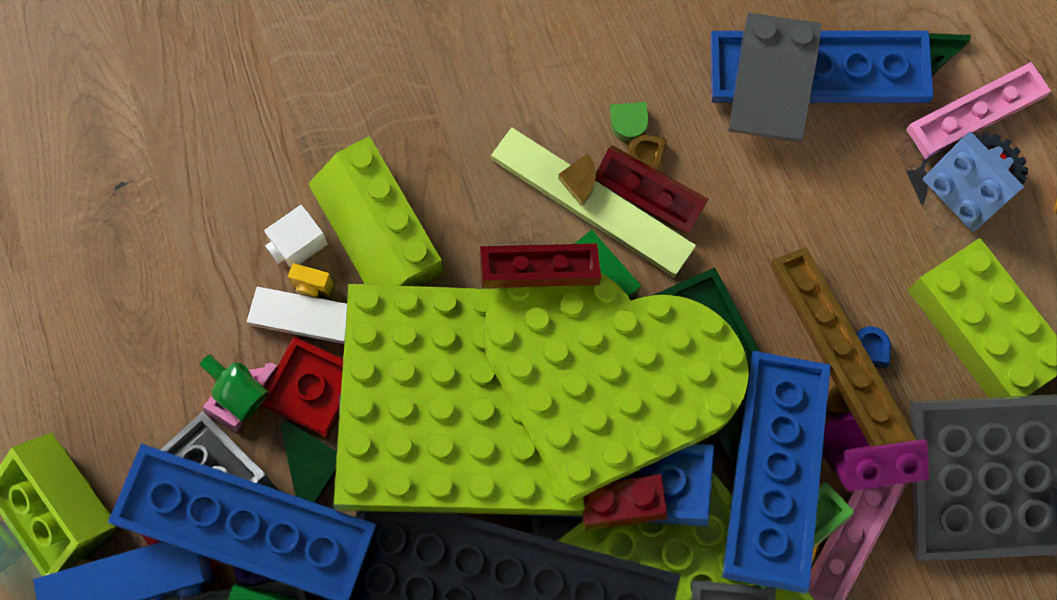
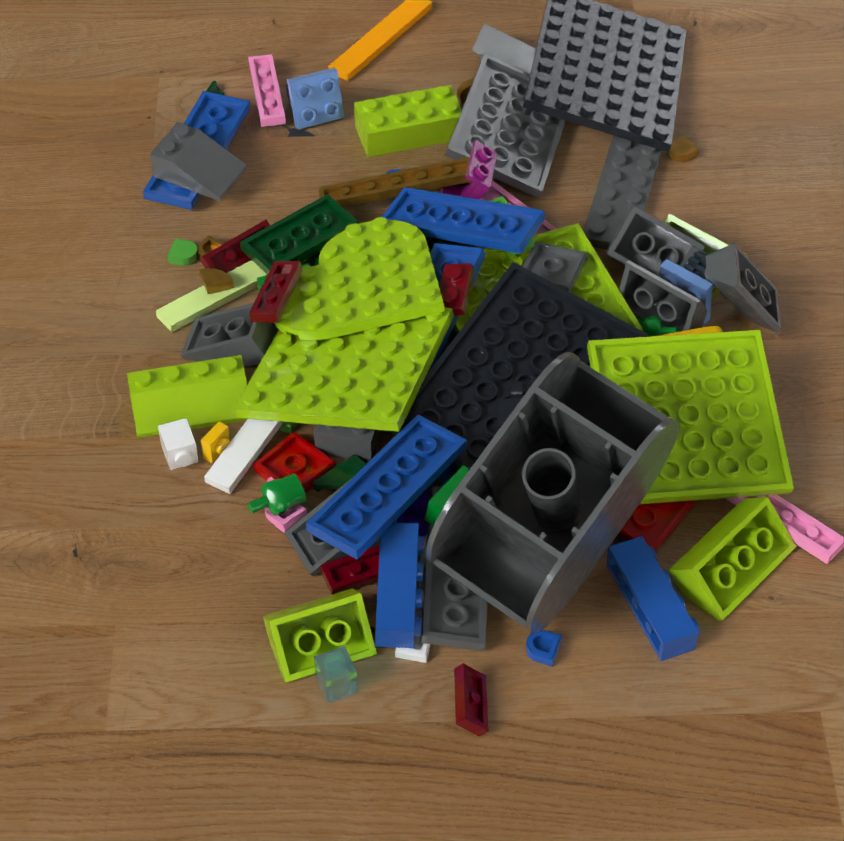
camera: 70 degrees left, 25 degrees down
none -> dark grey slope [181,303,279,367]
none -> dark green plate [240,194,359,275]

